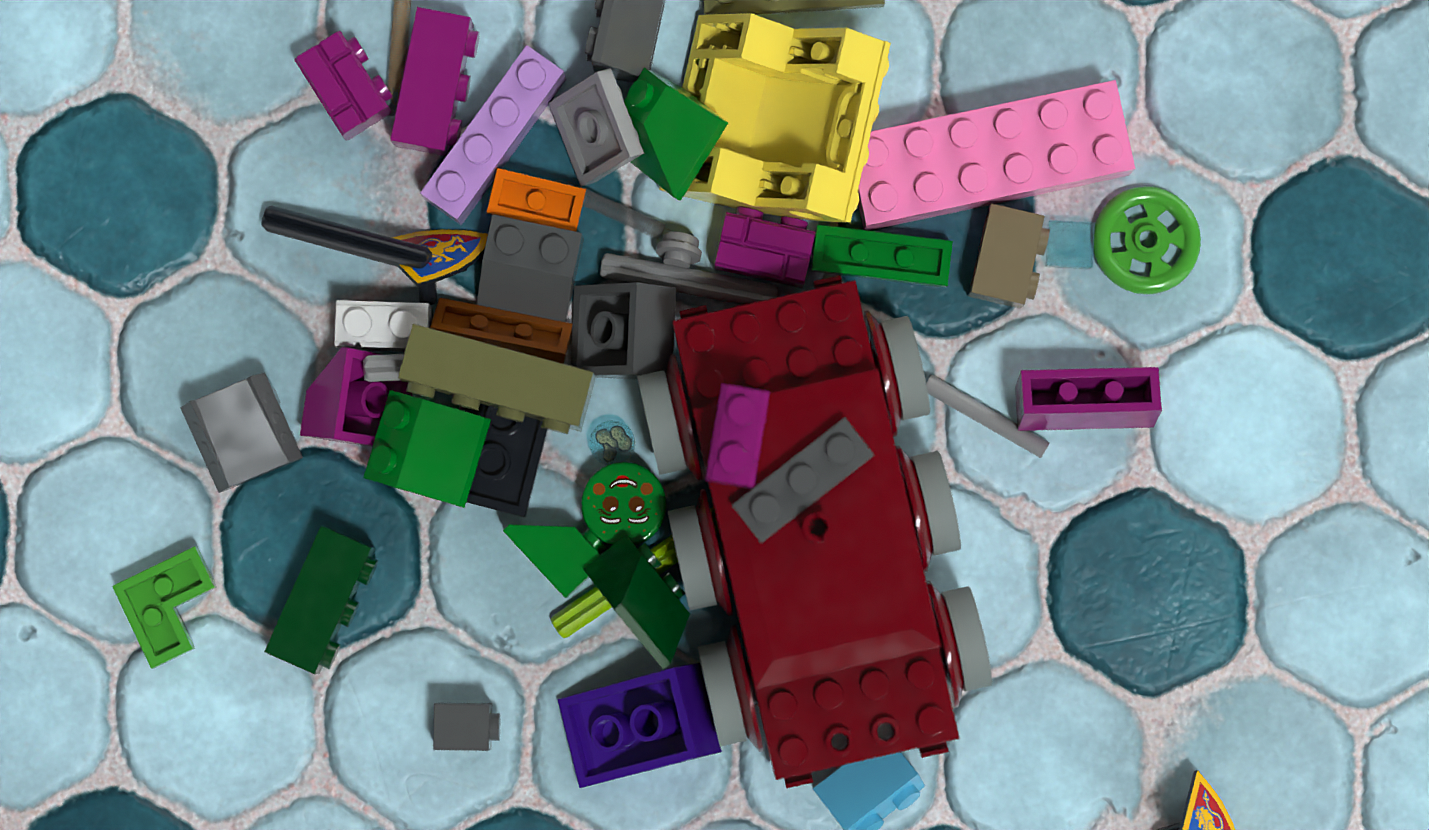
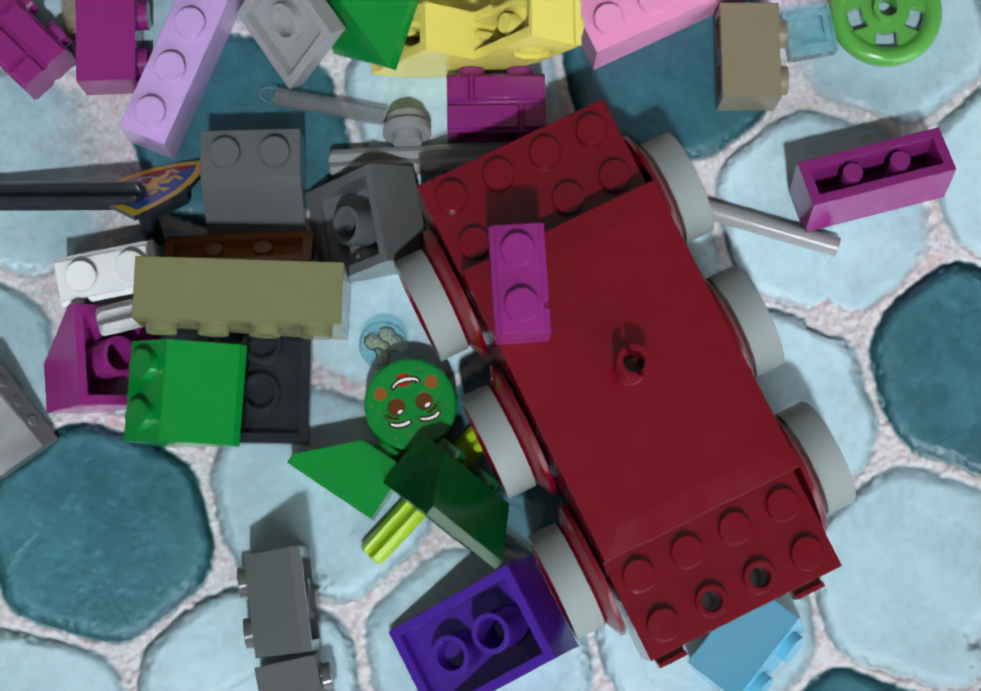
camera: 15 degrees left, 5 degrees down
dark green brick [264,526,378,675] -> none
orange plate [487,168,586,232] -> none
dark grey plate [732,418,874,543] -> none
green plate [811,225,953,288] -> none
none -> dark grey slope [237,545,321,658]

